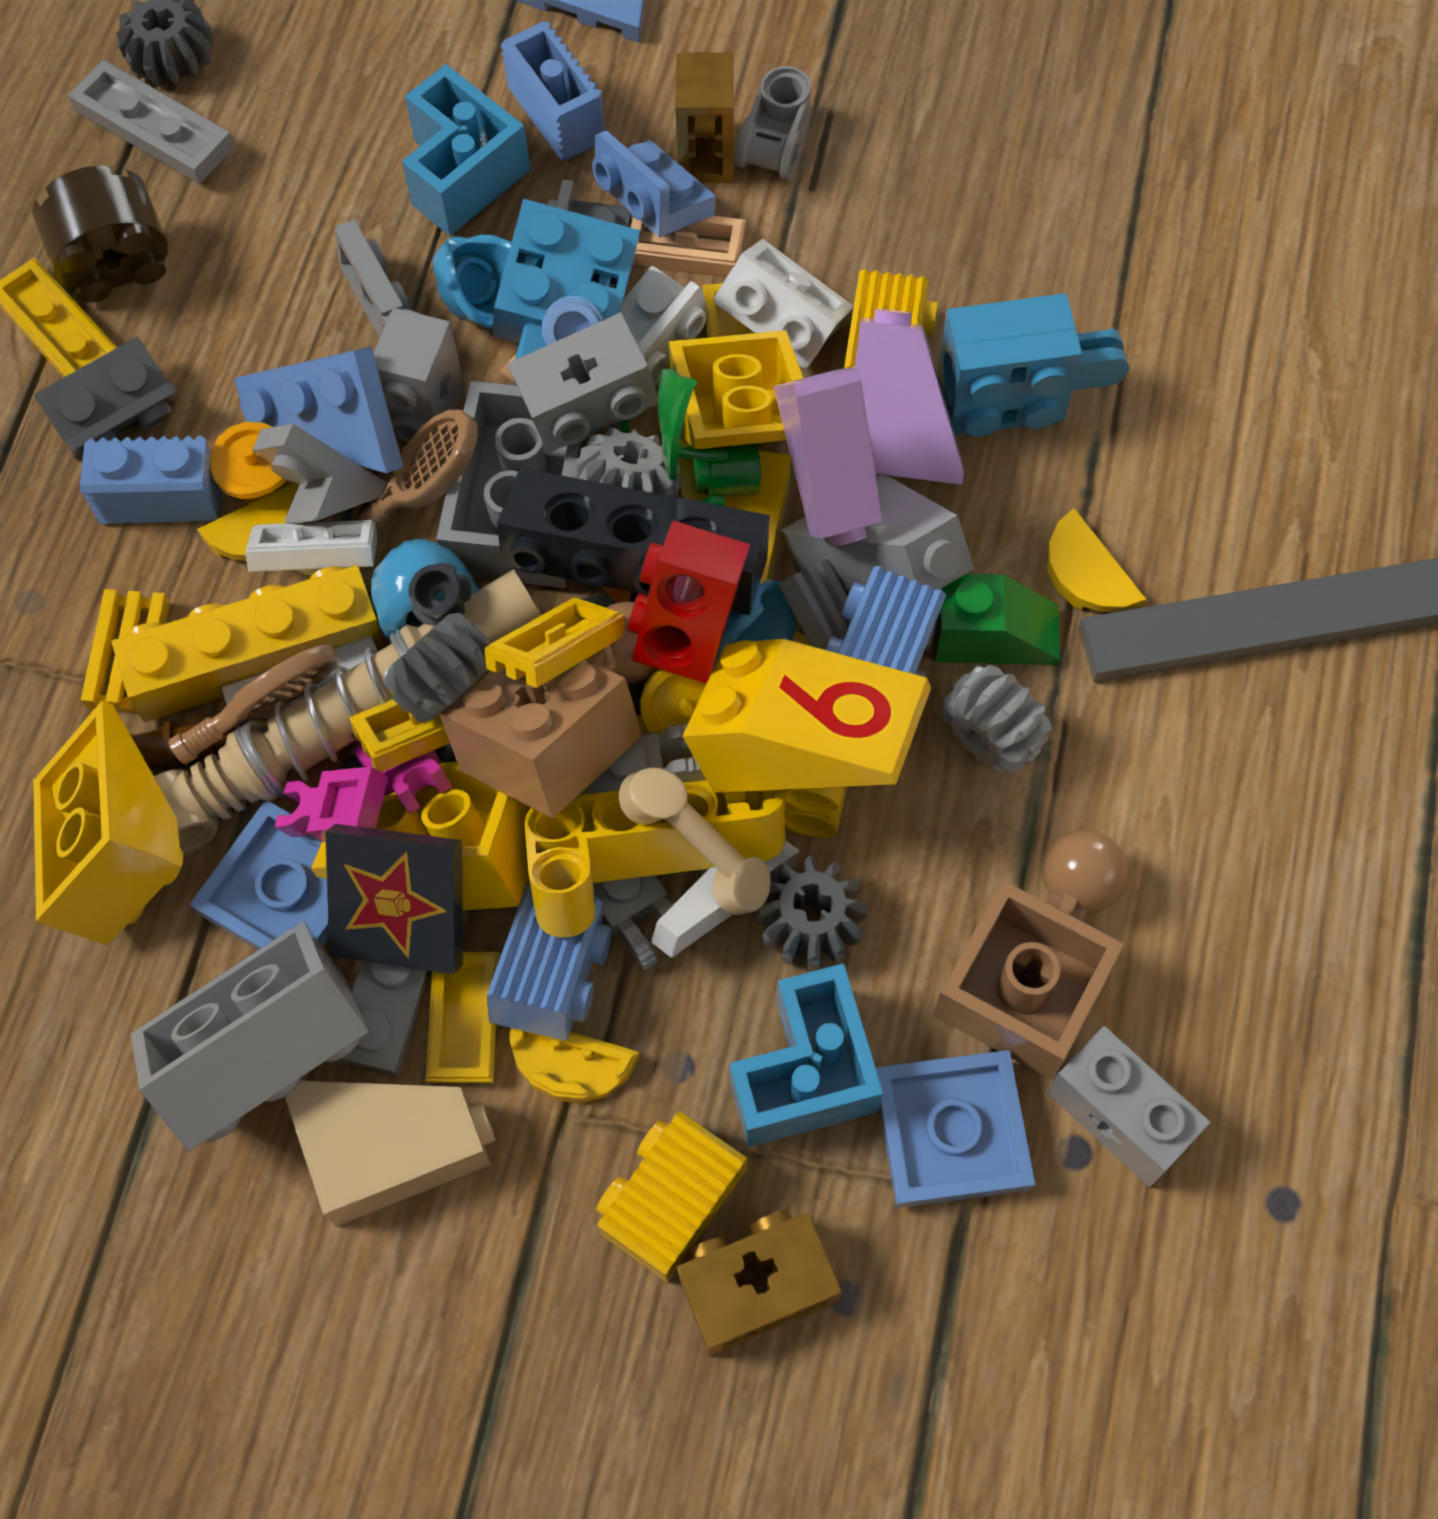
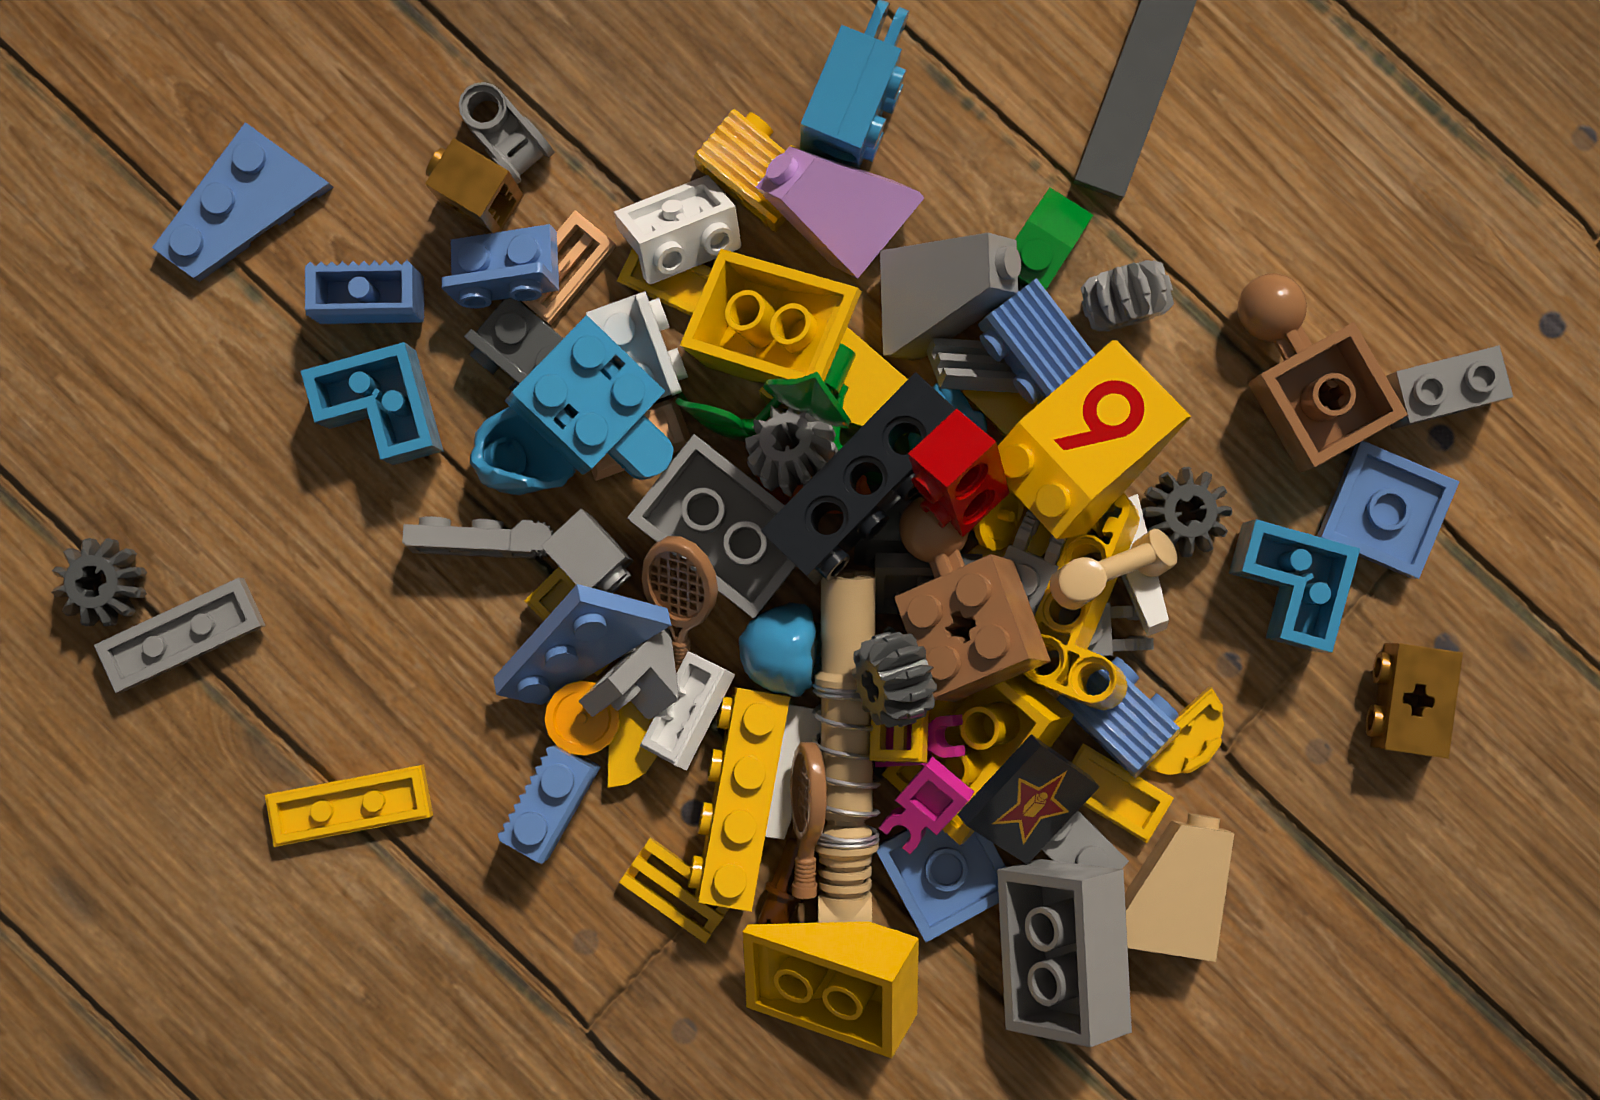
camera: 60 degrees left, 20 degrees up
dark brown brick [32,165,168,303] -> none
dark grey bracket [34,336,177,459] -> none
black plate [408,563,472,625] -> none
yellow tile [484,597,625,688] -> none
light grey brick [507,312,658,453] -> none
light blue tile [542,296,603,346] -> none
yellow brick [596,1111,747,1283] -> none
lavender slope [773,367,883,546] -> none
yellow tile [1047,508,1146,613] -> none

